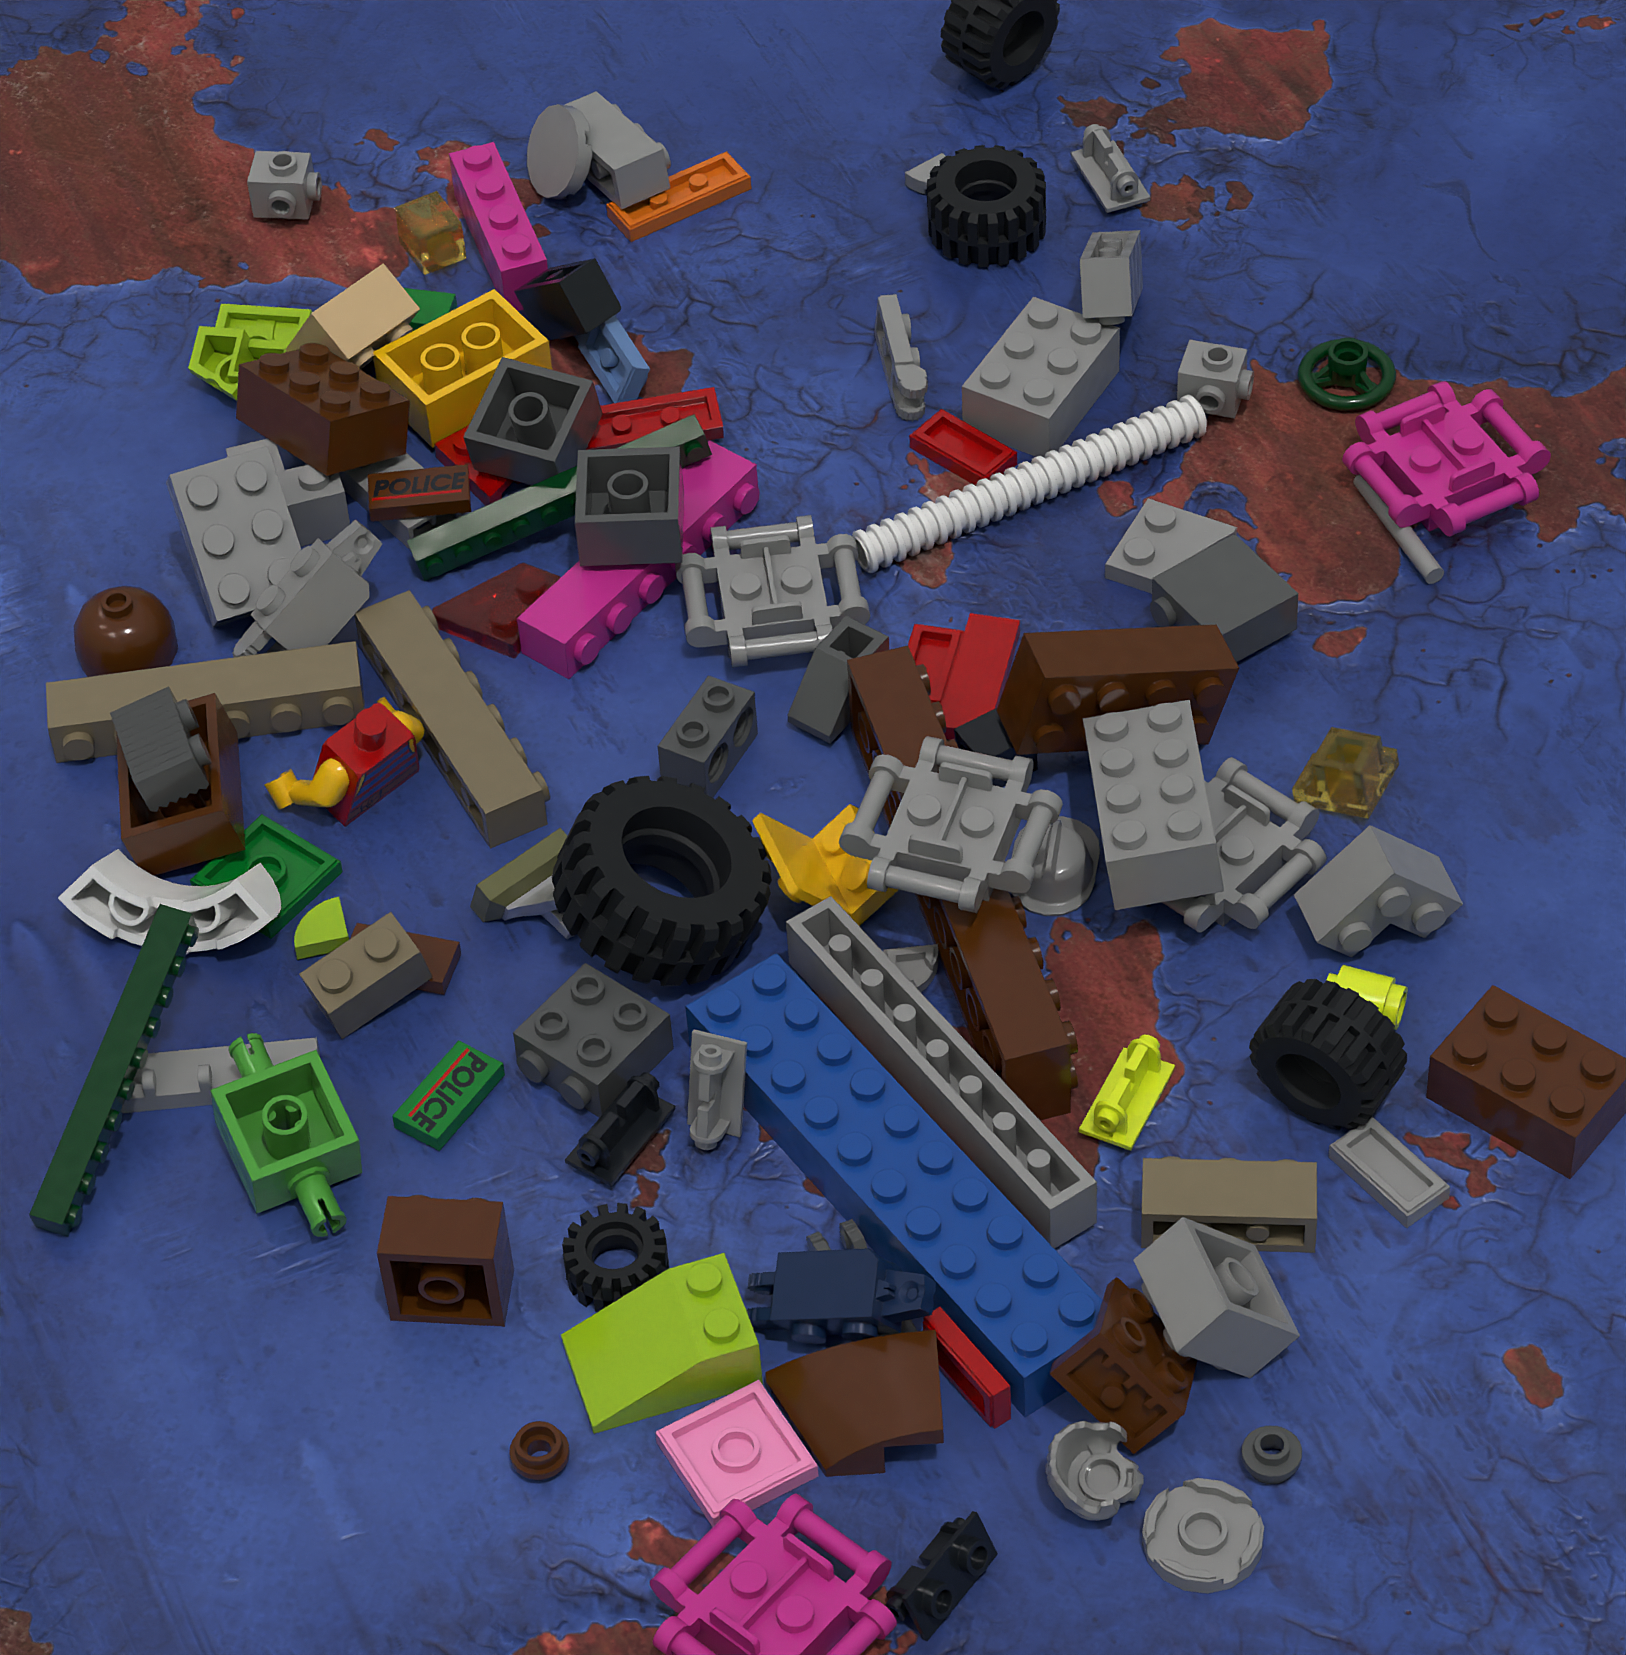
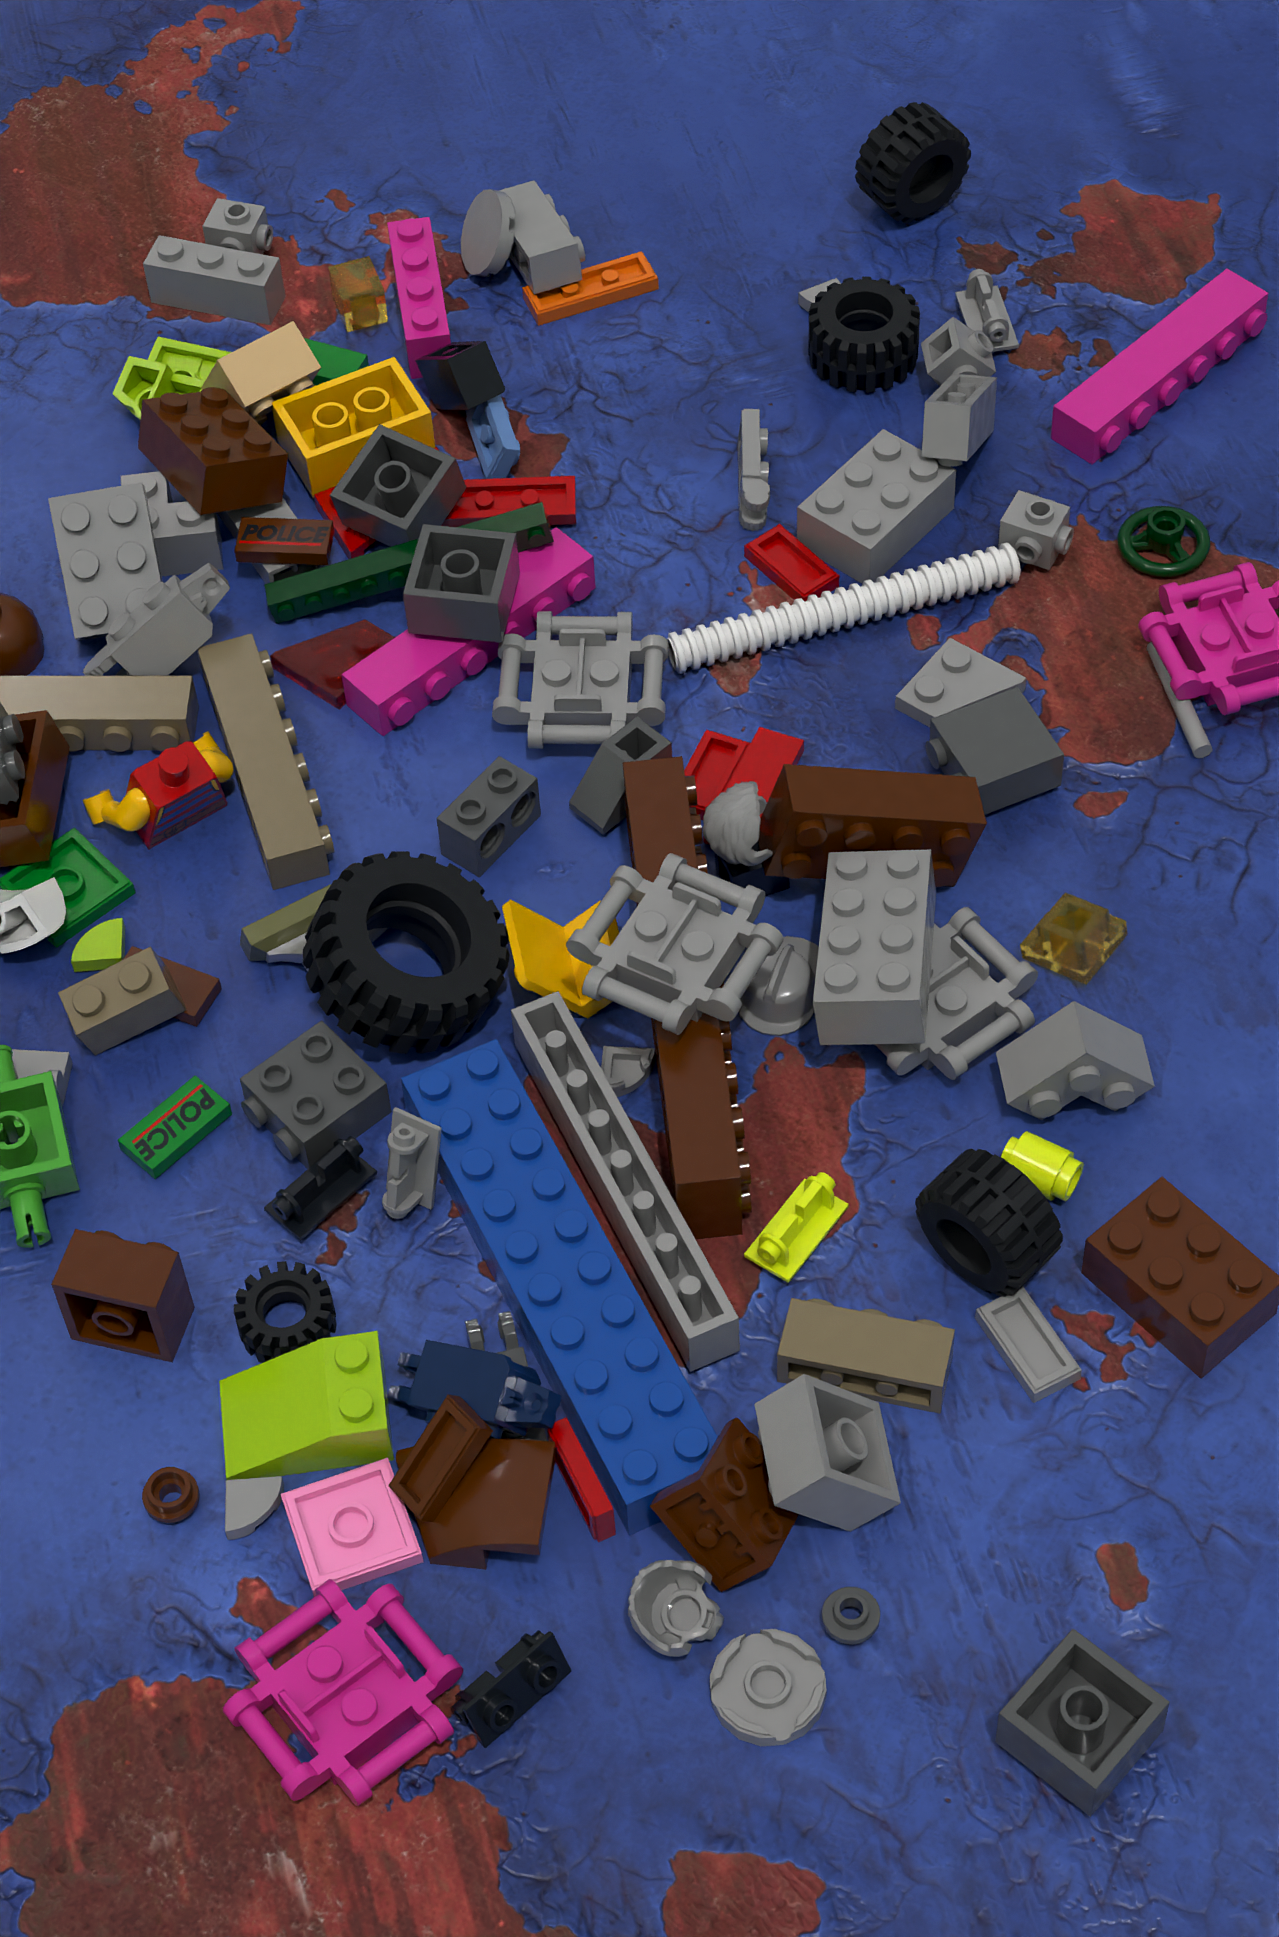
camera: 10 degrees right, 5 degrees up
none -> light grey brick [143,235,286,325]
none -> light grey tile [225,1476,284,1540]
none -> reddish brown tile [388,1394,493,1522]
none -> light grey hair [702,781,773,866]
none -> light grey brick [921,317,996,386]
none -> dark grey brick [995,1629,1170,1817]
none -> dark pink brick [1051,269,1268,465]

